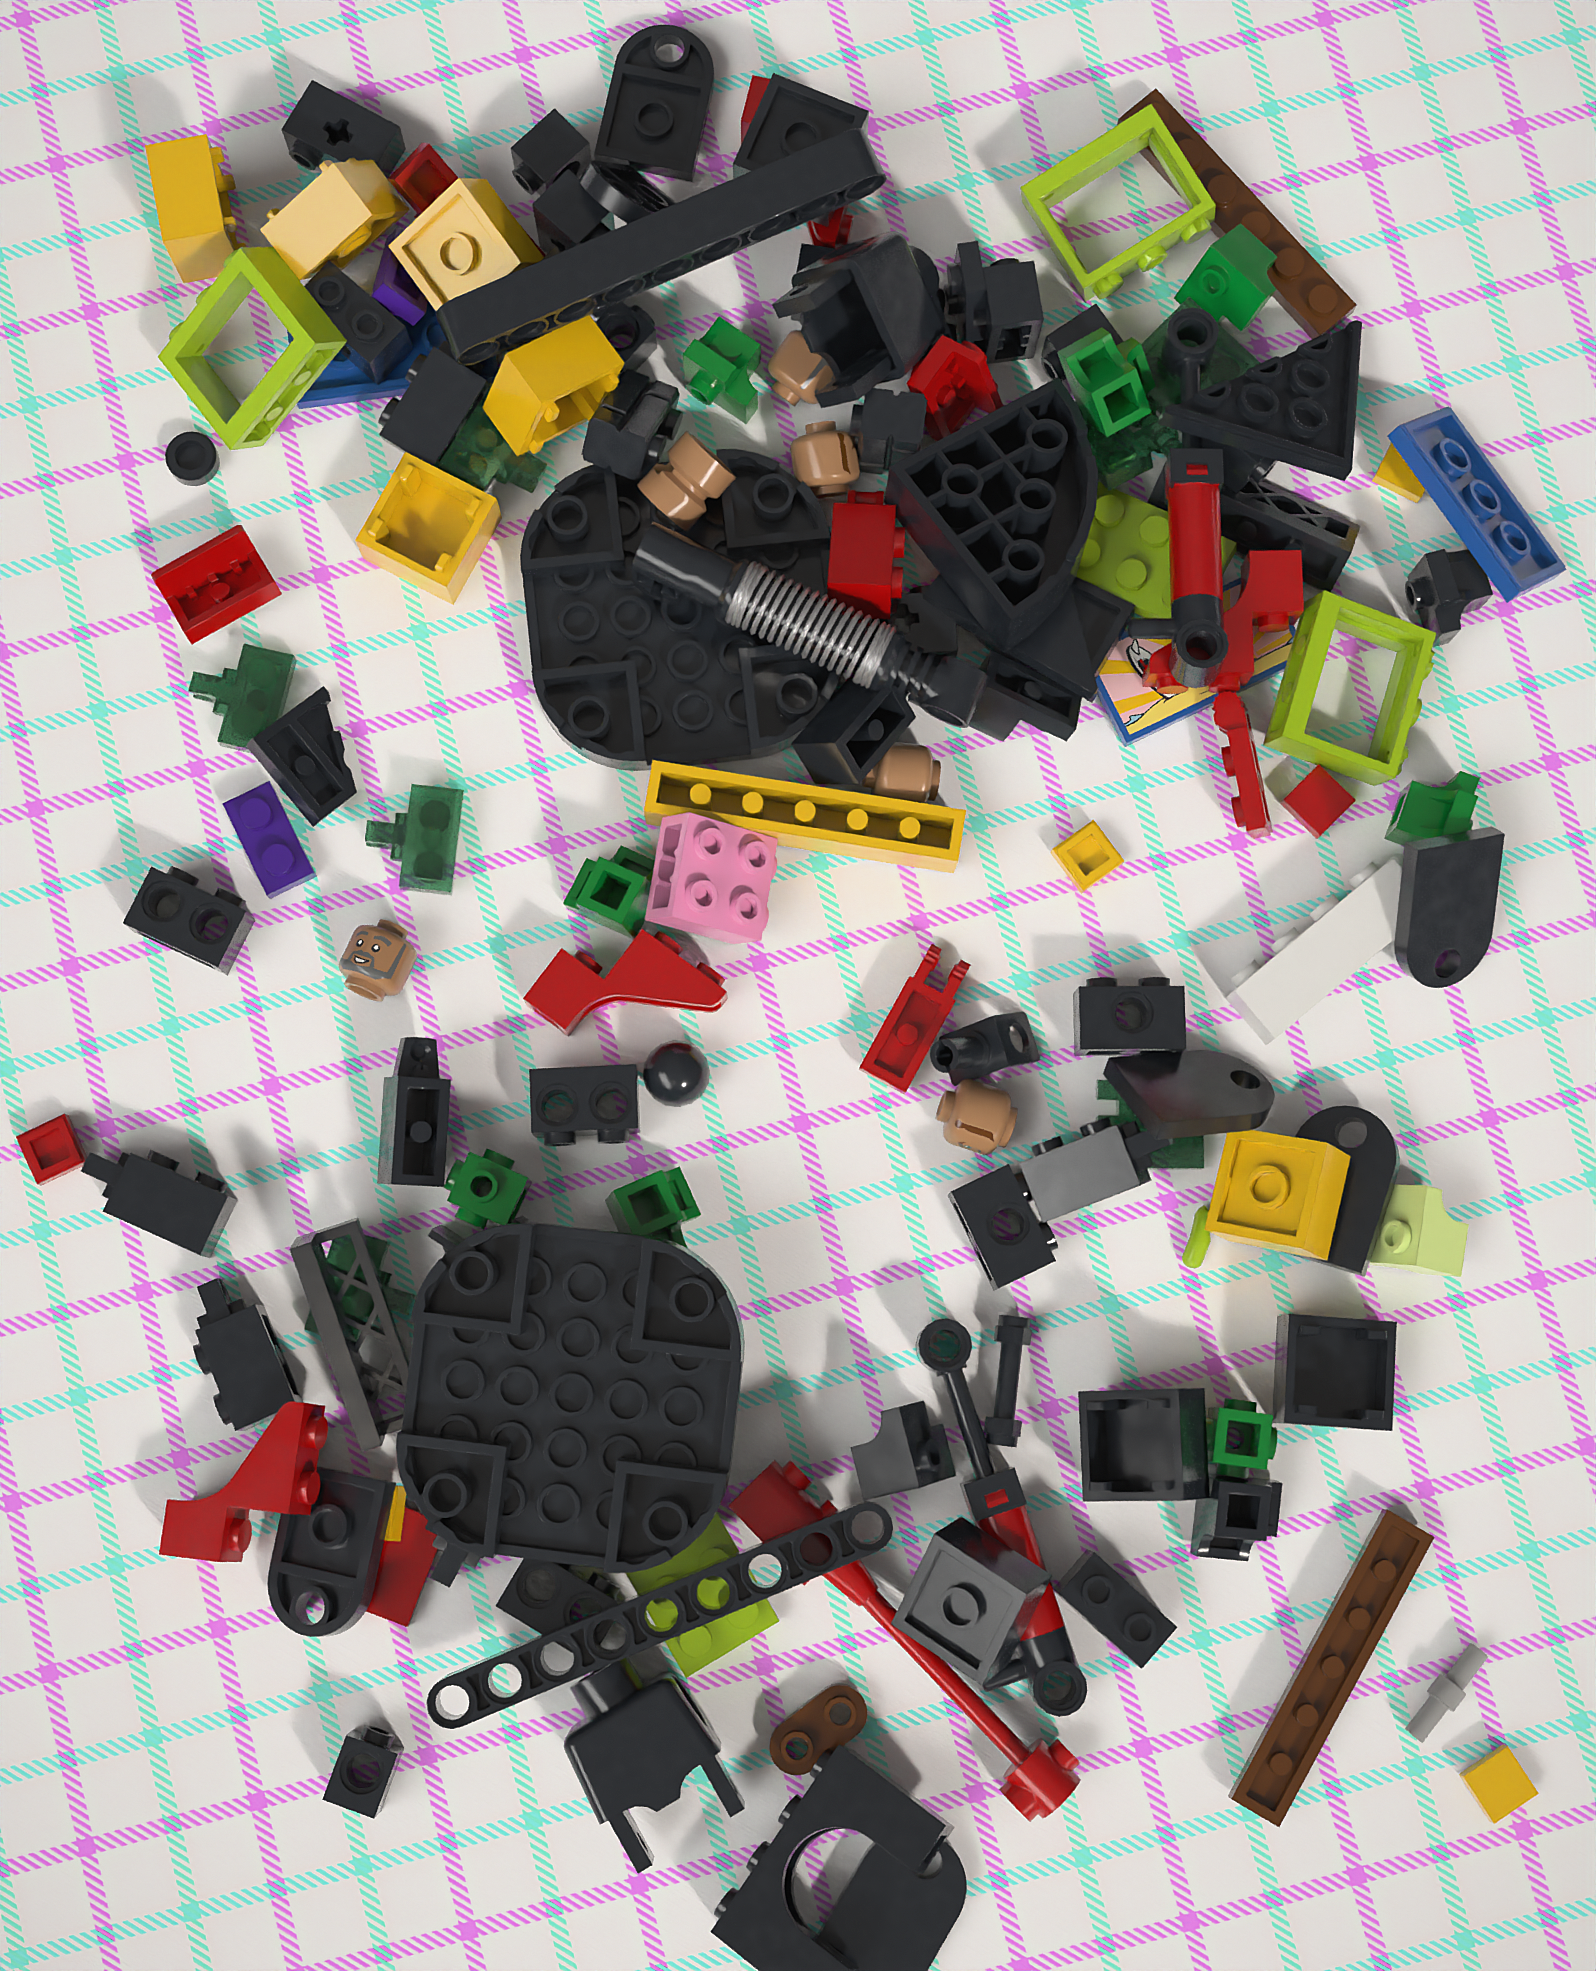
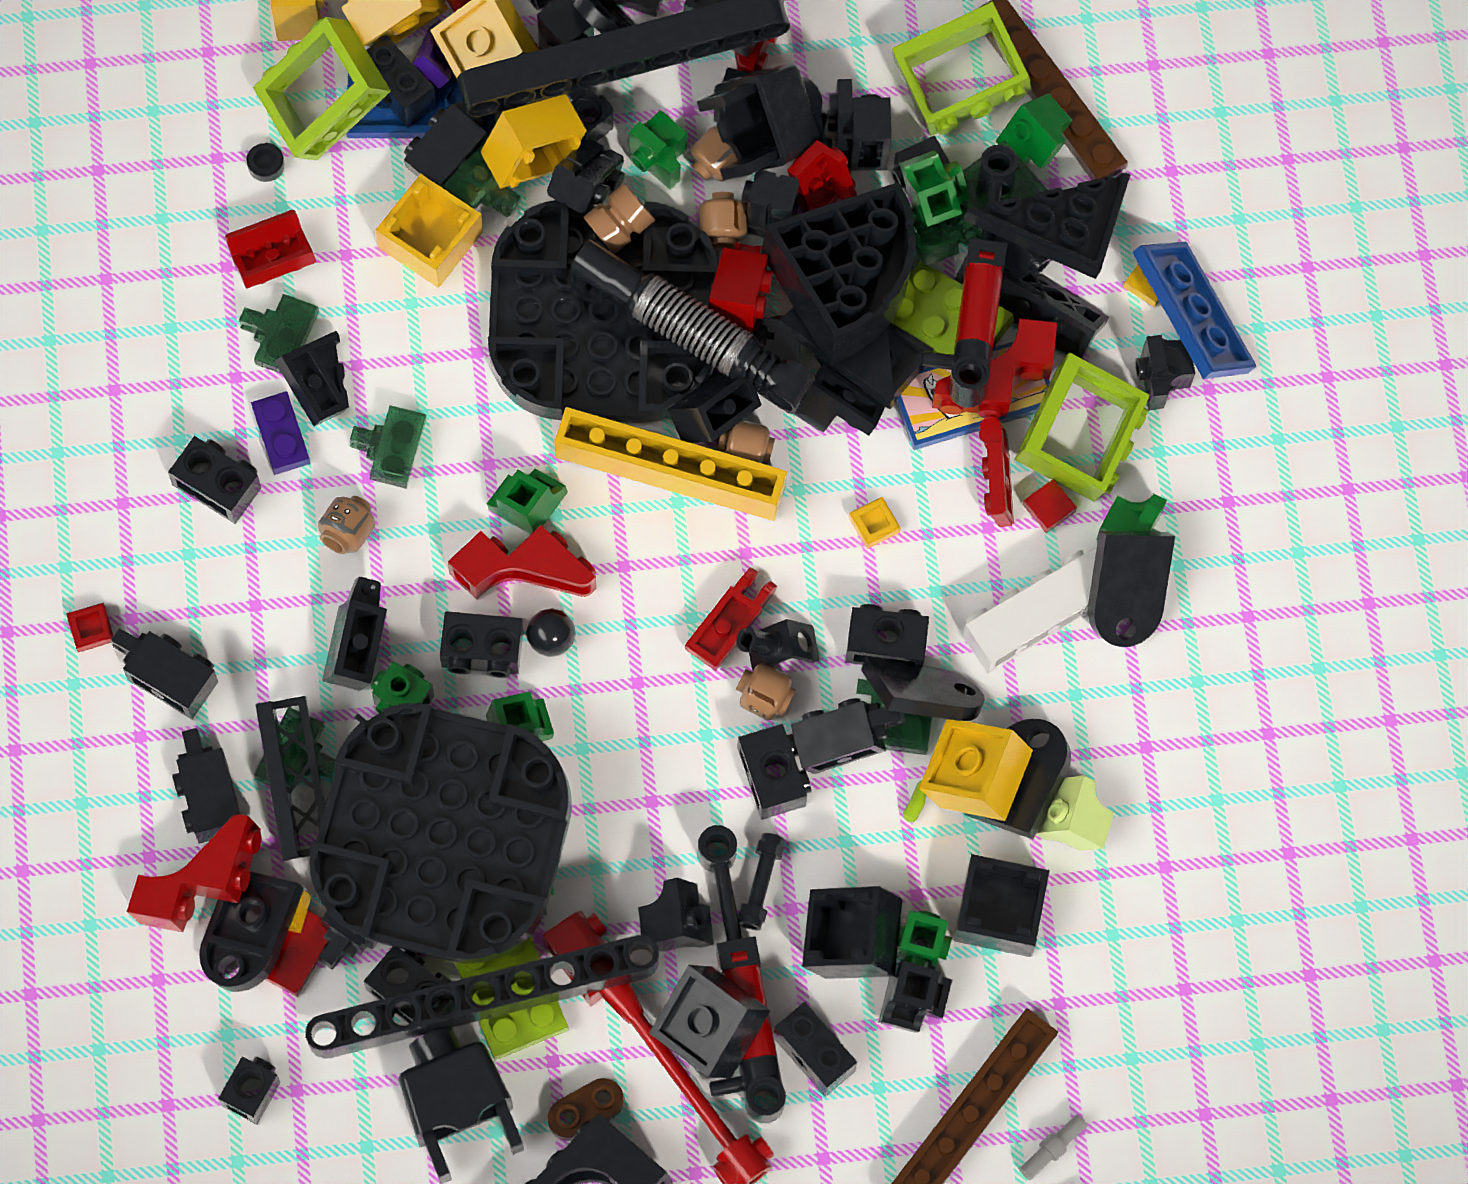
camera: 10 degrees right, 10 degrees down
bright pink brick [645,812,778,944] -> none

